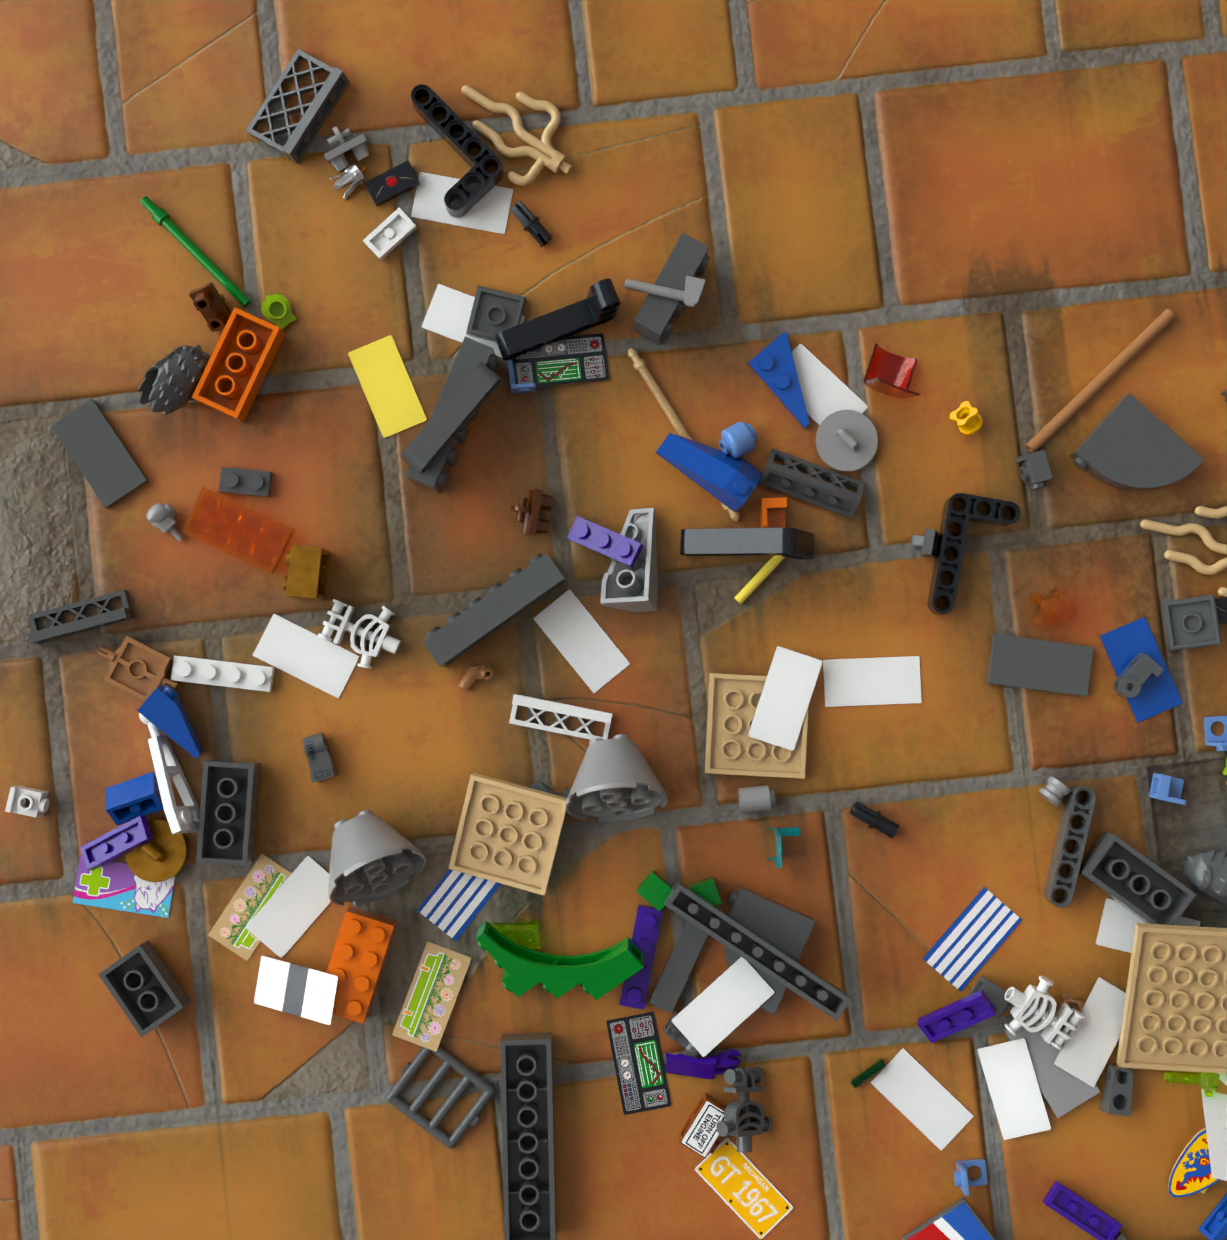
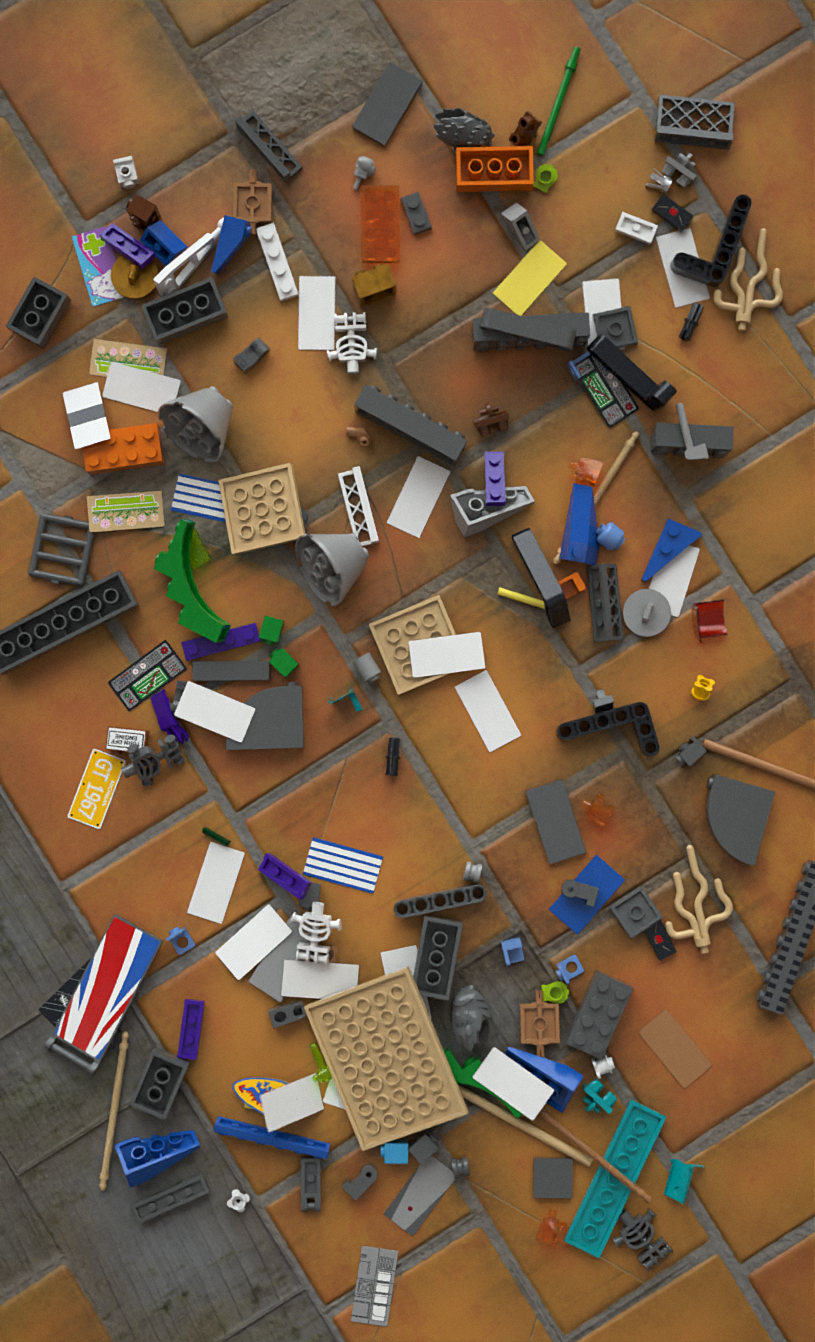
camera: 60 degrees right, 0 degrees up
dark grey brick [664,880,852,1021] -> none
none -> reddish brown brick [126,194,161,230]
none -> light grey slope [501,202,541,251]
none -> clear orange piece [569,458,603,487]

